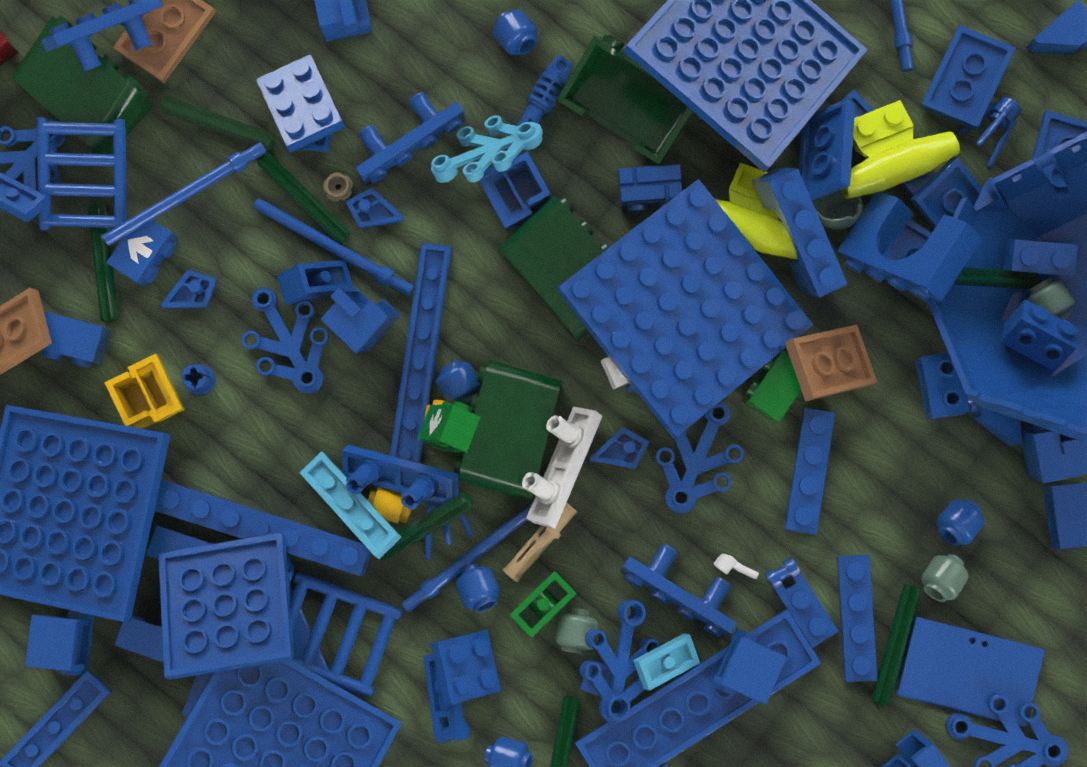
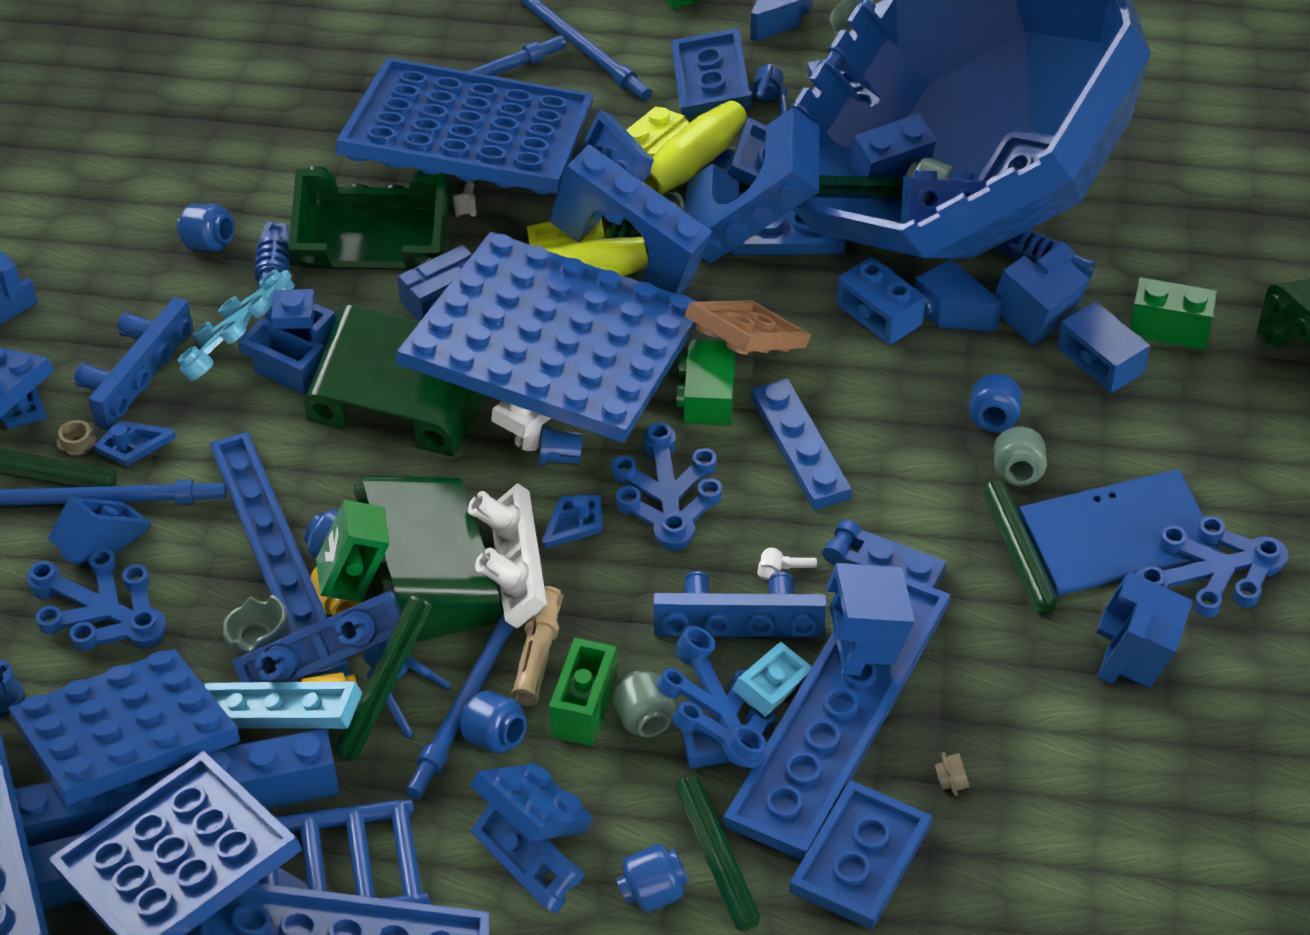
camera: 35 degrees left, 35 degrees down
blue plate [321,287,401,353] -> none
blue plate [836,555,877,682] -> none
none -> blue plate [8,649,240,806]
none -> sand green hair [223,595,289,656]
none -> blue plate [271,289,315,329]

